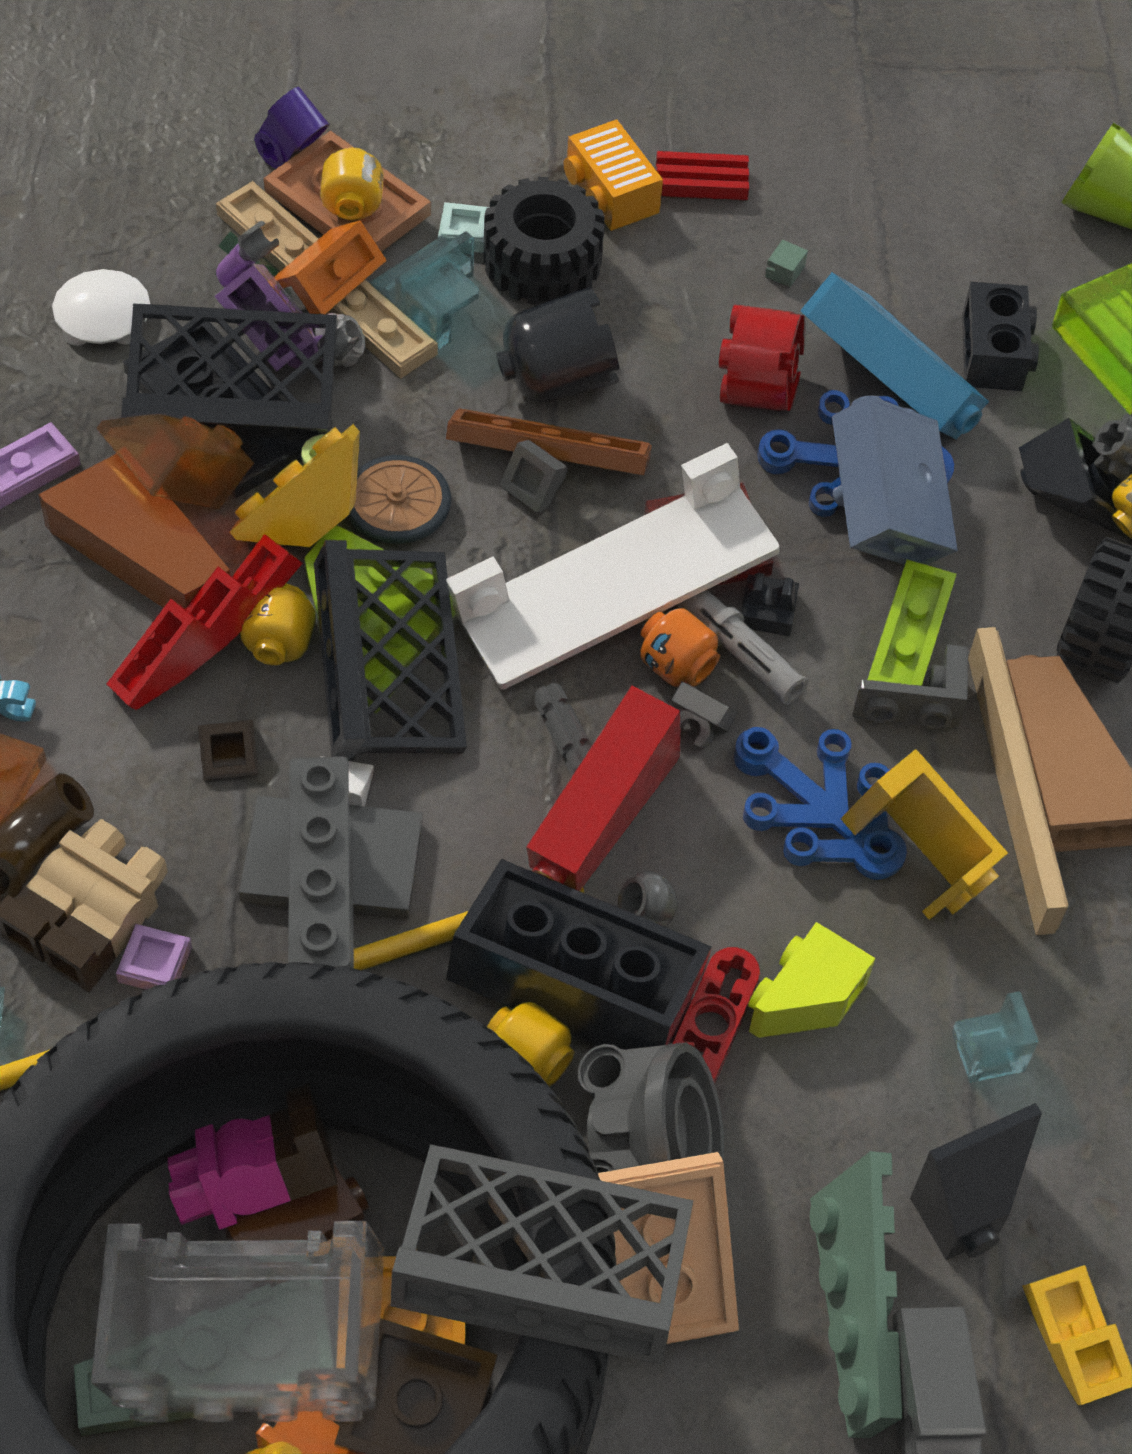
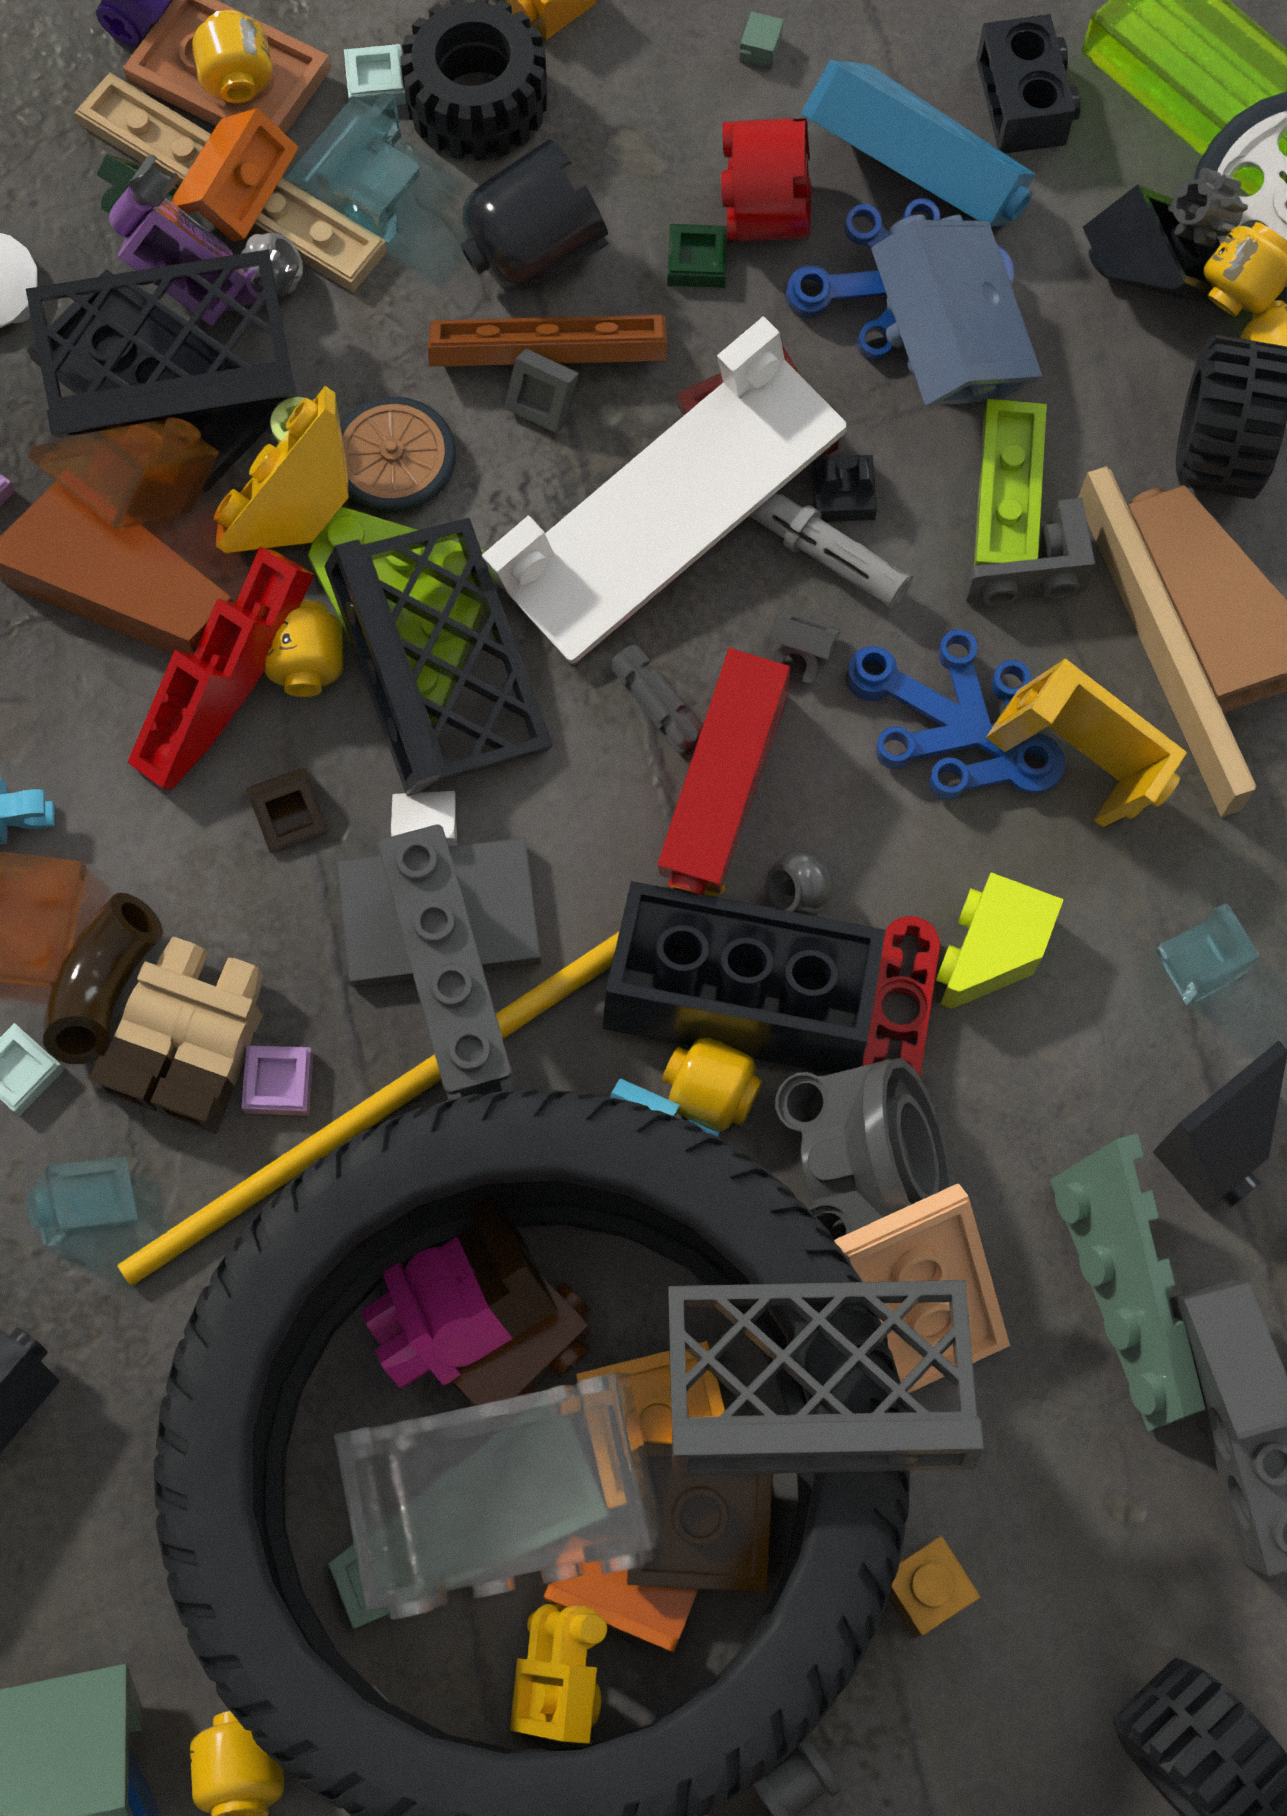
camera: 10 degrees left, 15 degrees up
orange head [640,608,720,687] -> none
none -> dark green tile [667,224,727,288]

